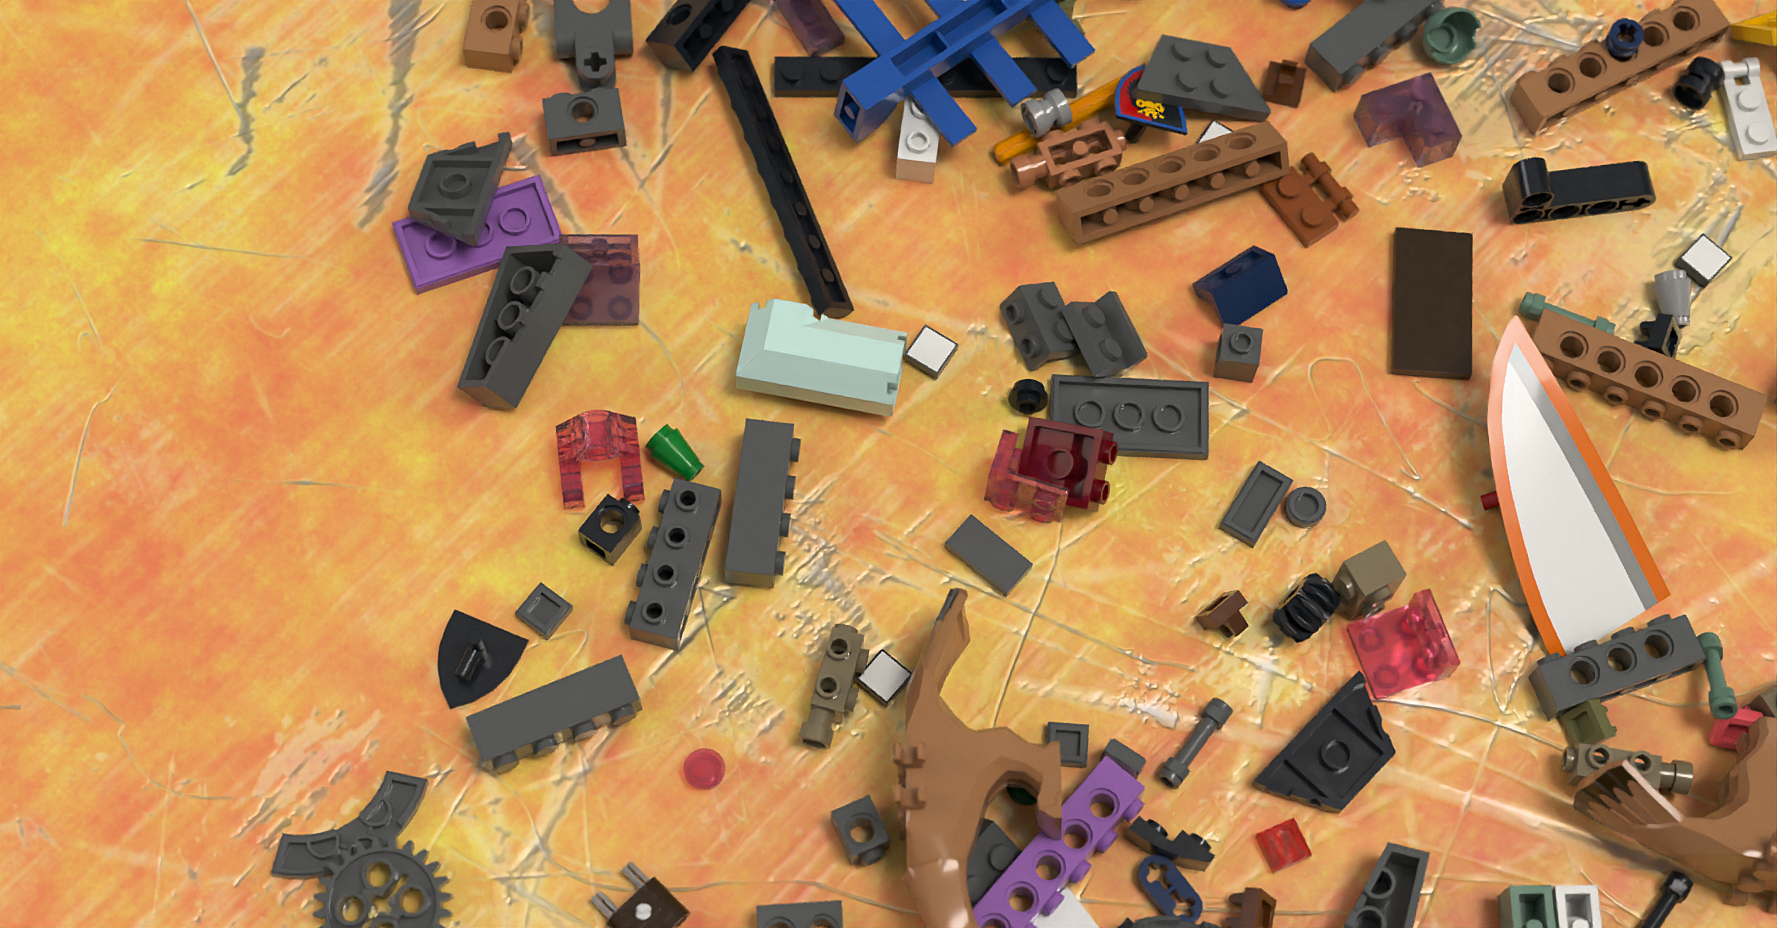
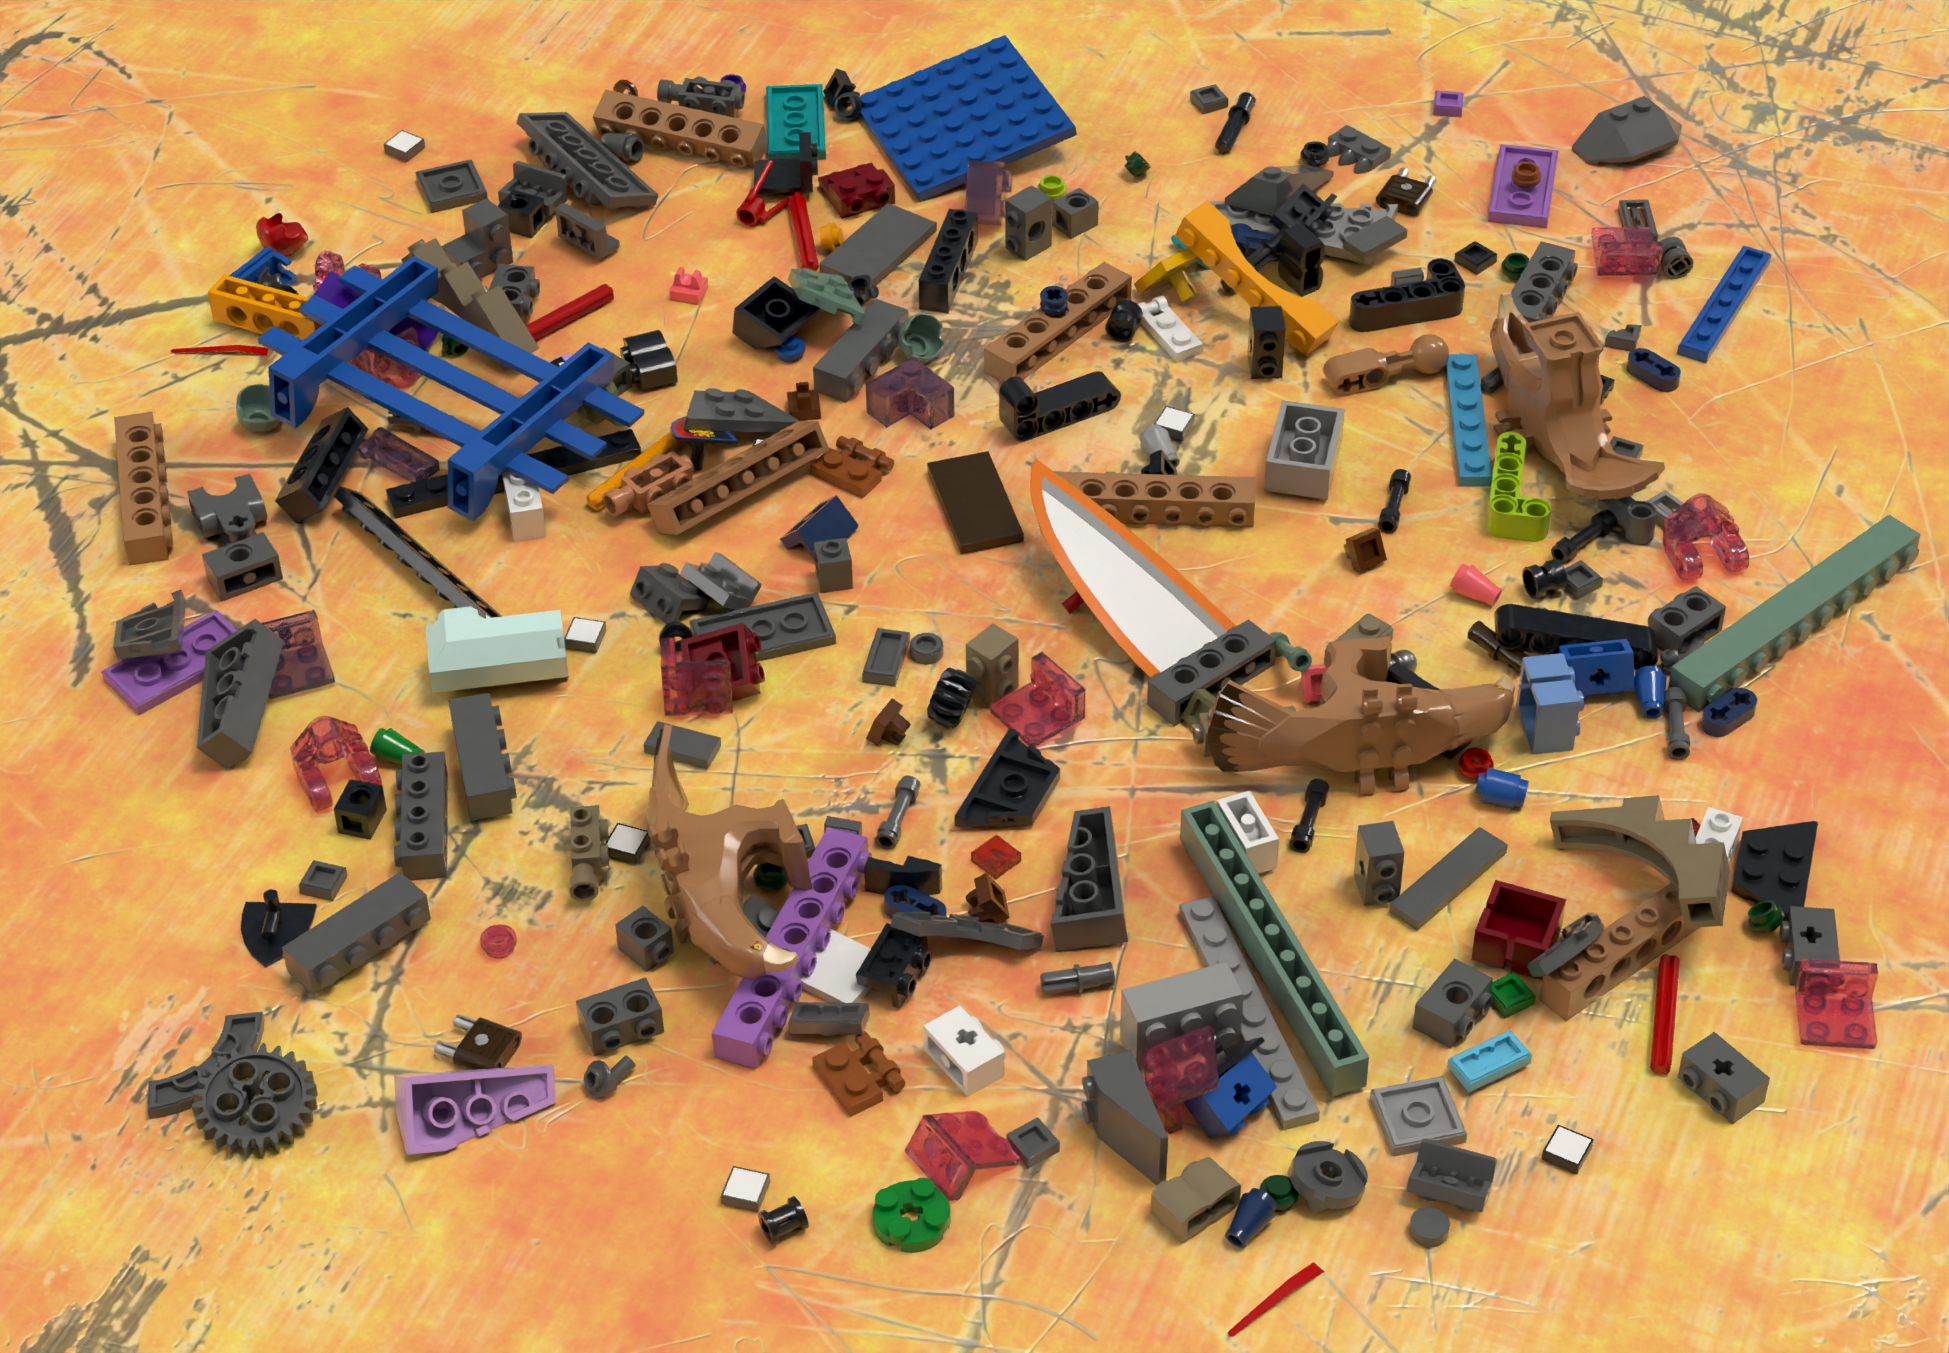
camera: 15 degrees left, 25 degrees down
light grey wheel [1020,88,1072,138] -> none

